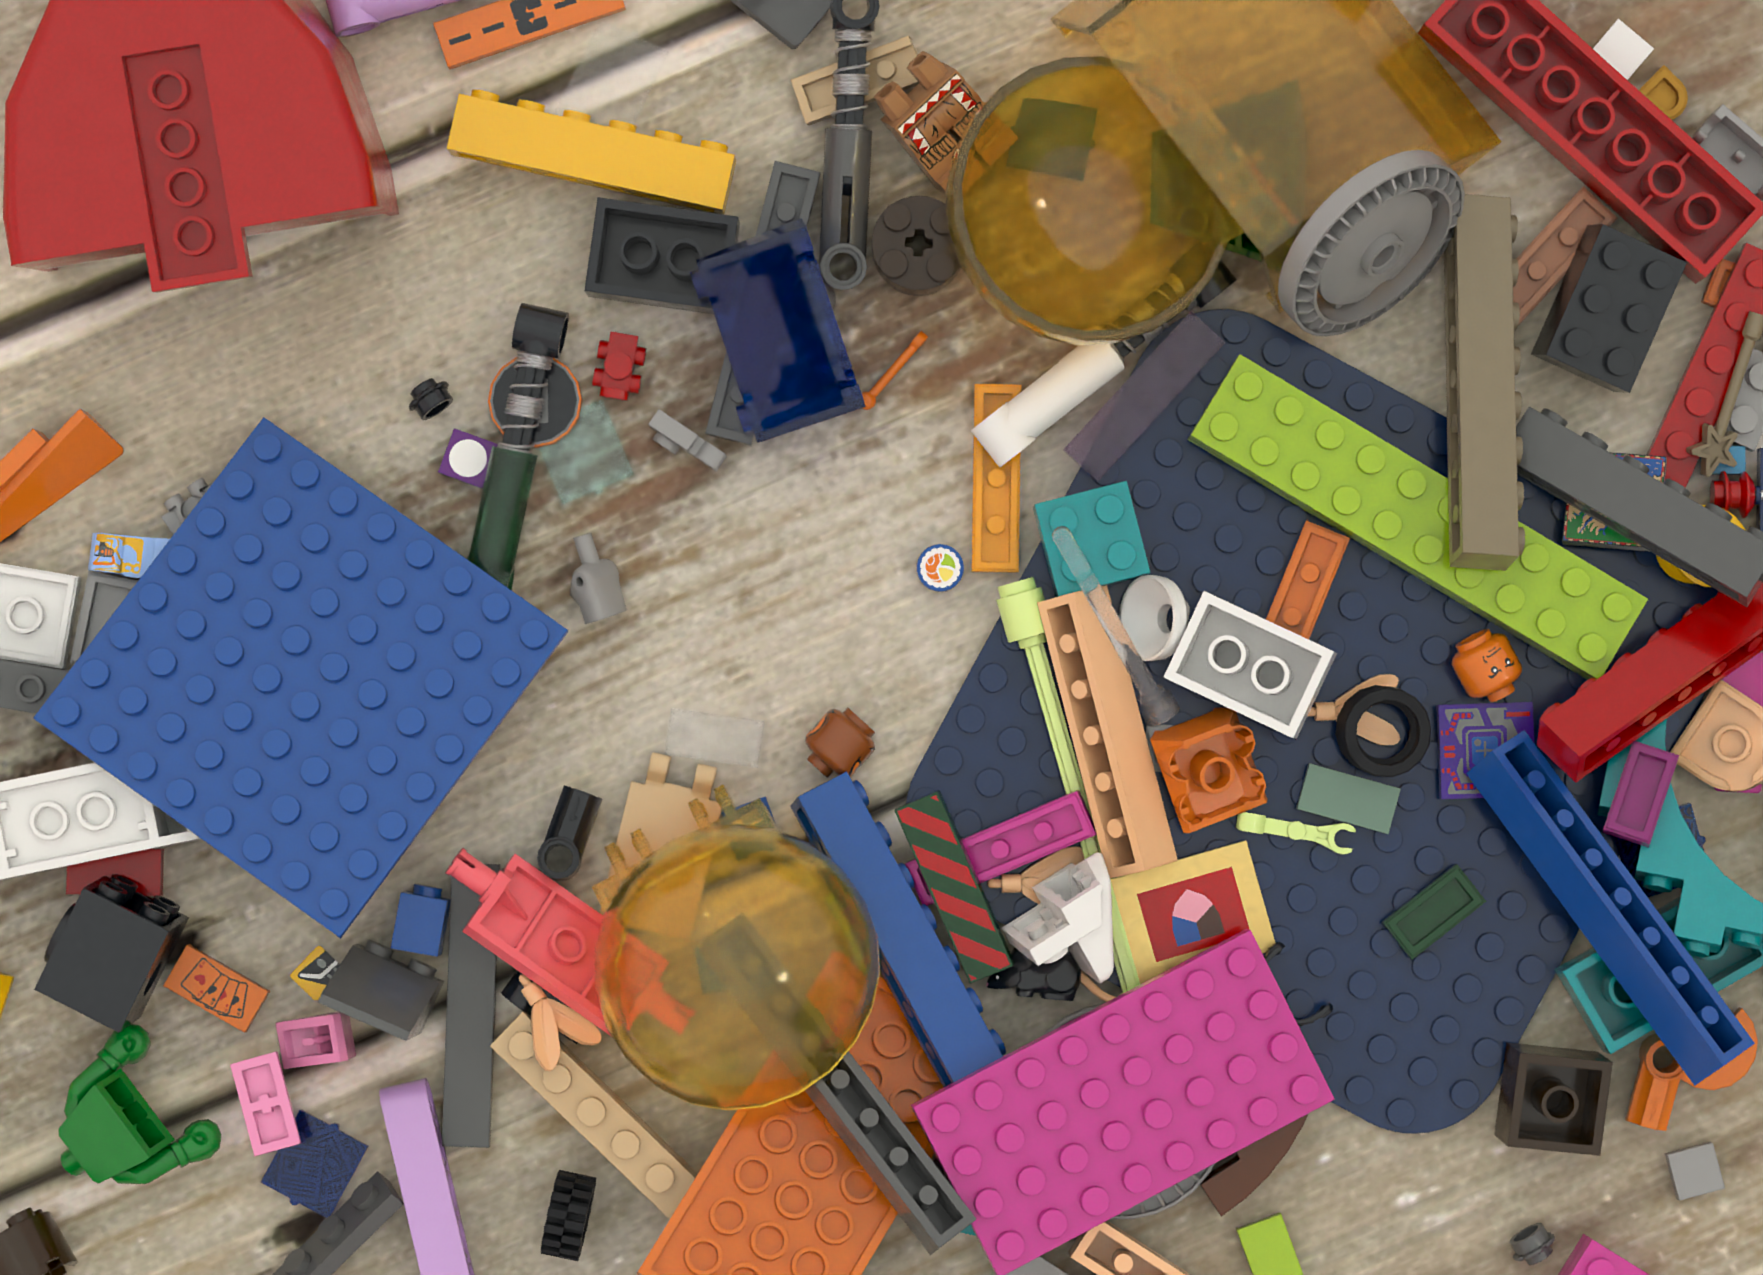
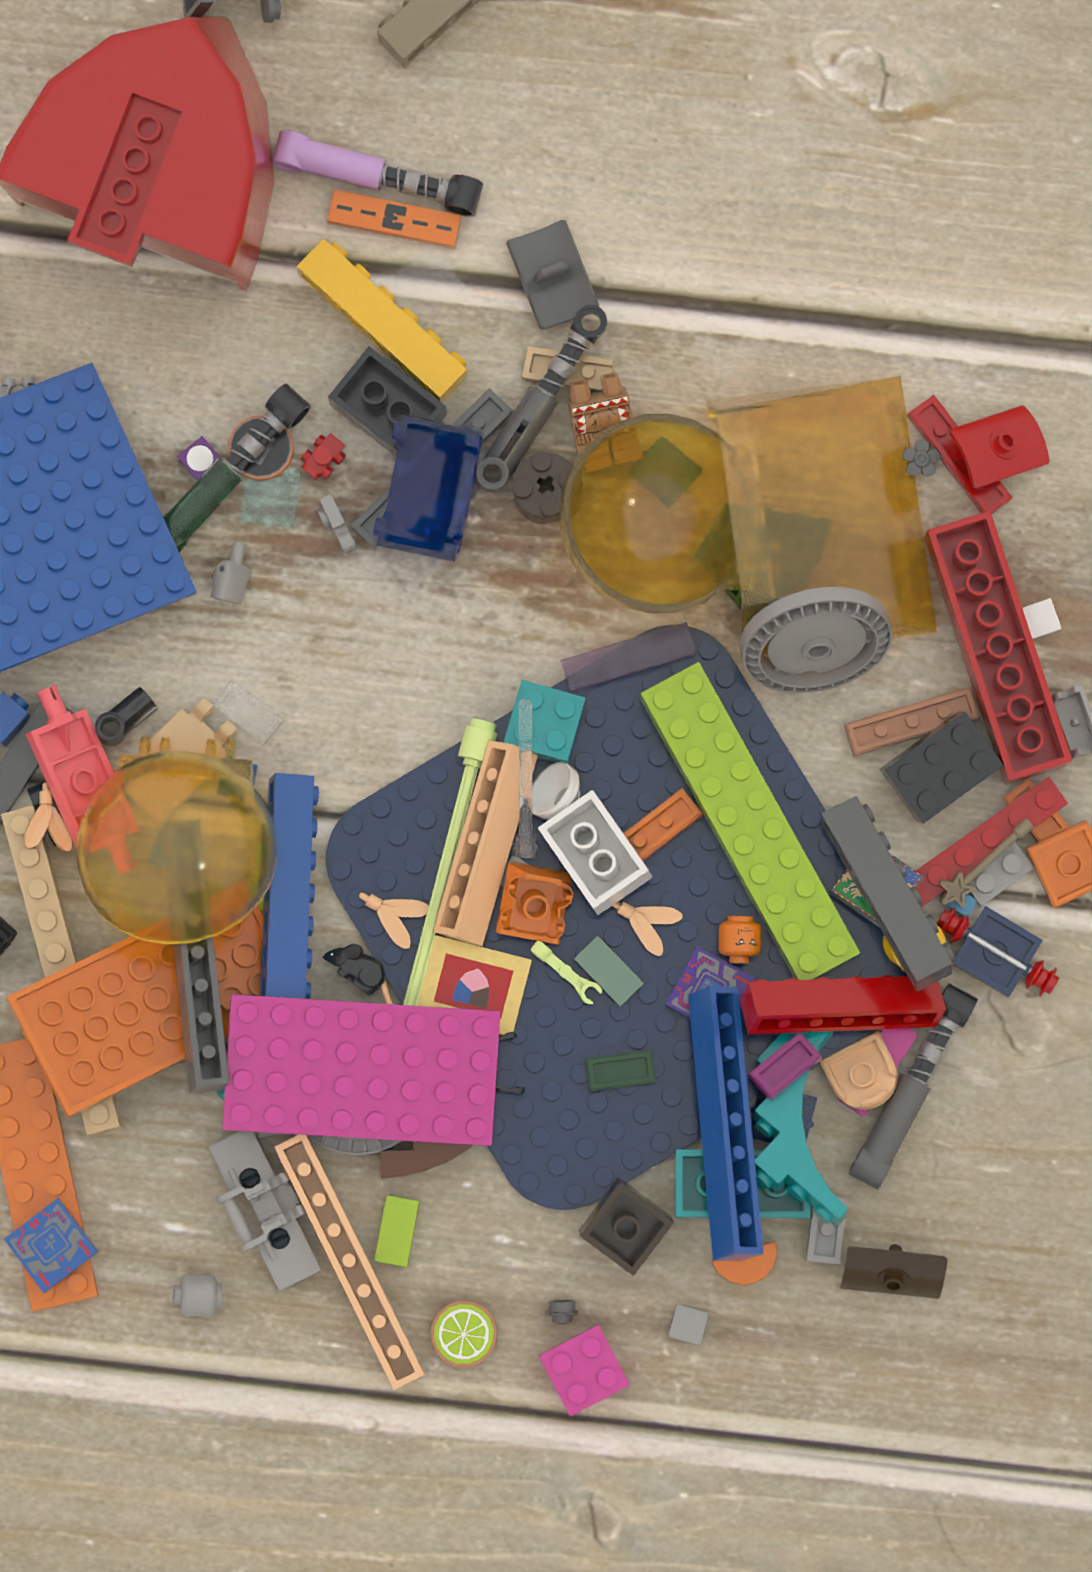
camera: 25 degrees right, 5 degrees down
black plate [409,378,453,420] -> none
dark orange head [805,707,875,778] -> none
orange hinge [858,331,929,410] -> none
tile [894,790,1015,984] -> none
dark pink tile [905,789,1096,906] -> none
tile [917,544,964,592] -> none
white piece [971,243,1237,467] -> none
light orange tile [971,384,1022,573] -> none
white piece [1001,852,1114,984] -> none
black tyre [1335,685,1431,777] -> none
dark tan brick [1444,194,1525,571] -> none
orange piece [1625,1034,1685,1131] -> none
pearl gold tile [1639,65,1688,121] -> none

